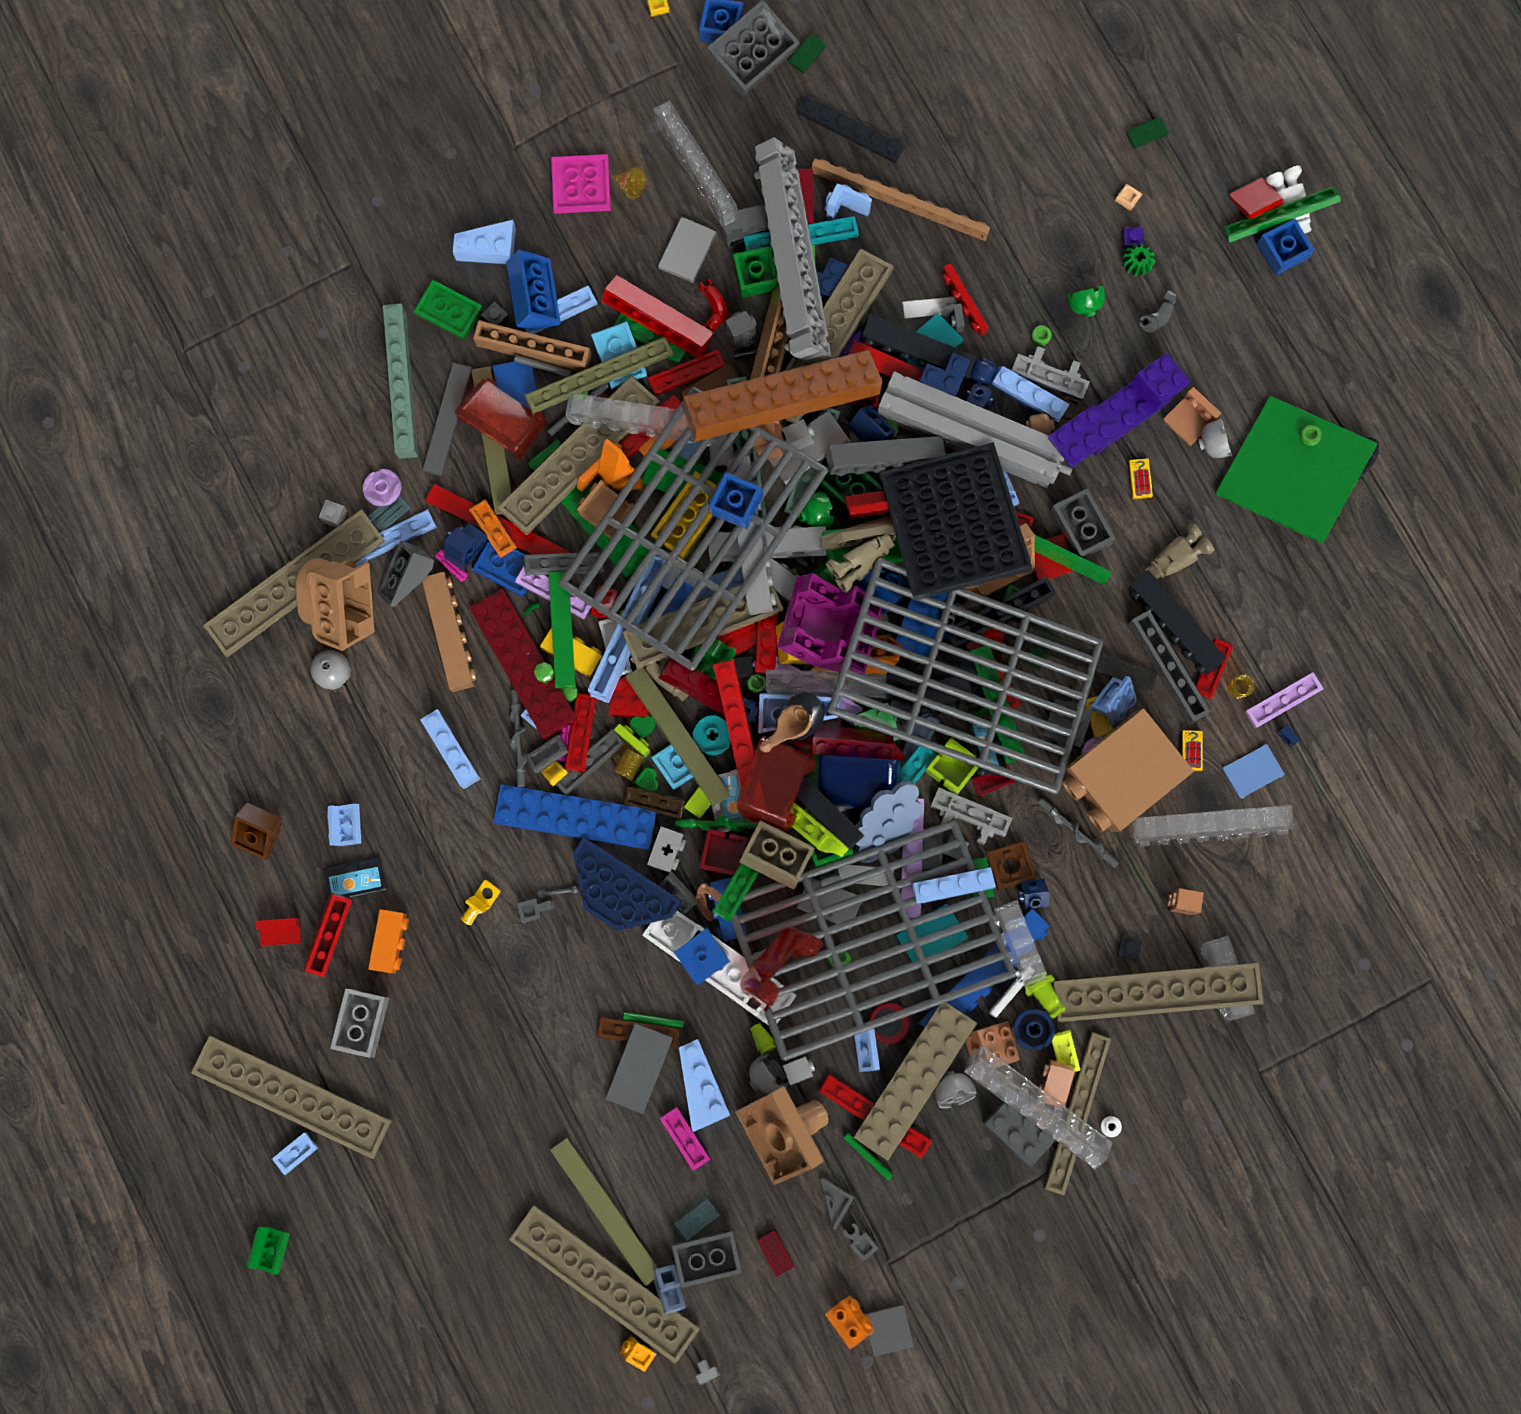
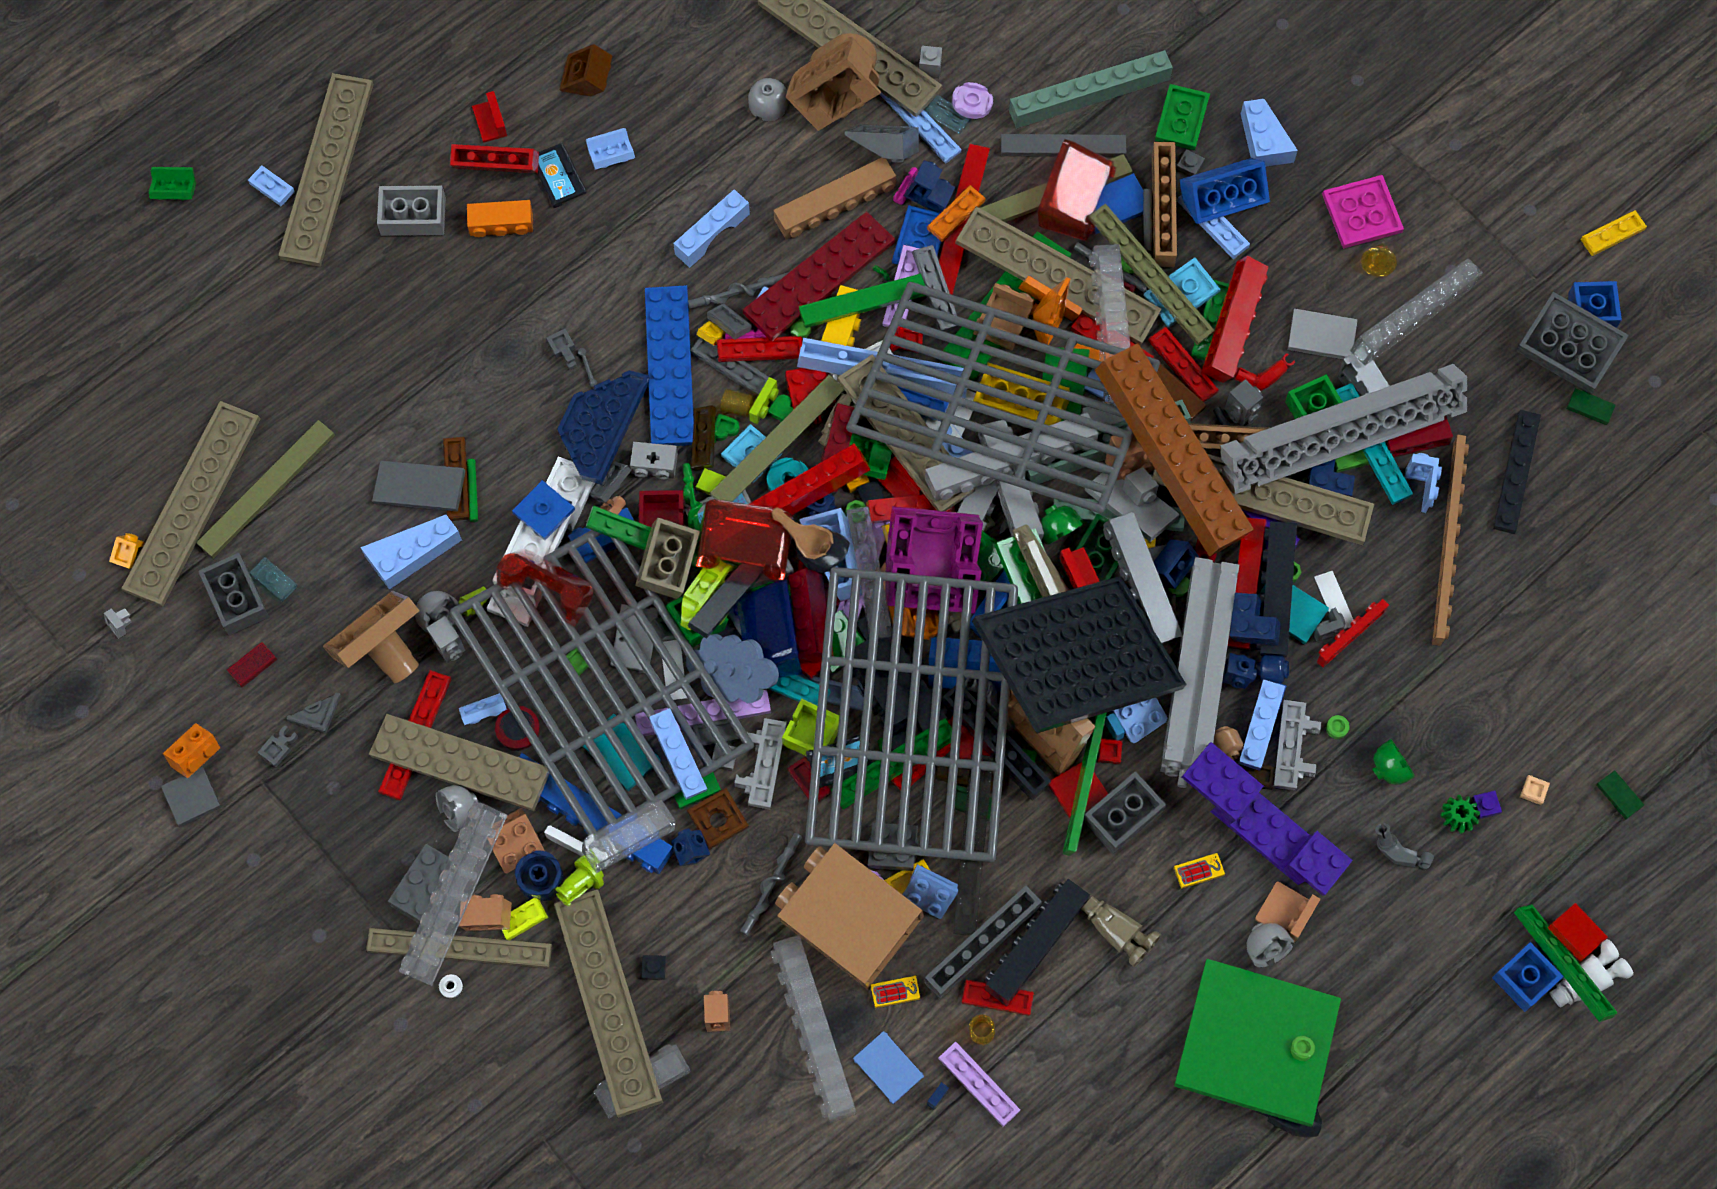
camera: 75 degrees right, 10 degrees down
yellow bracket [461,880,501,925] -> none
bright green tile [534,662,555,683] -> none
sand blue brick [654,1264,686,1314] -> none
dark pink plate [660,1107,710,1171] -> none
blue brick [709,472,764,529] -> none
dark tan piece [826,533,894,593] -> none
green bar [844,1132,893,1181] -> none

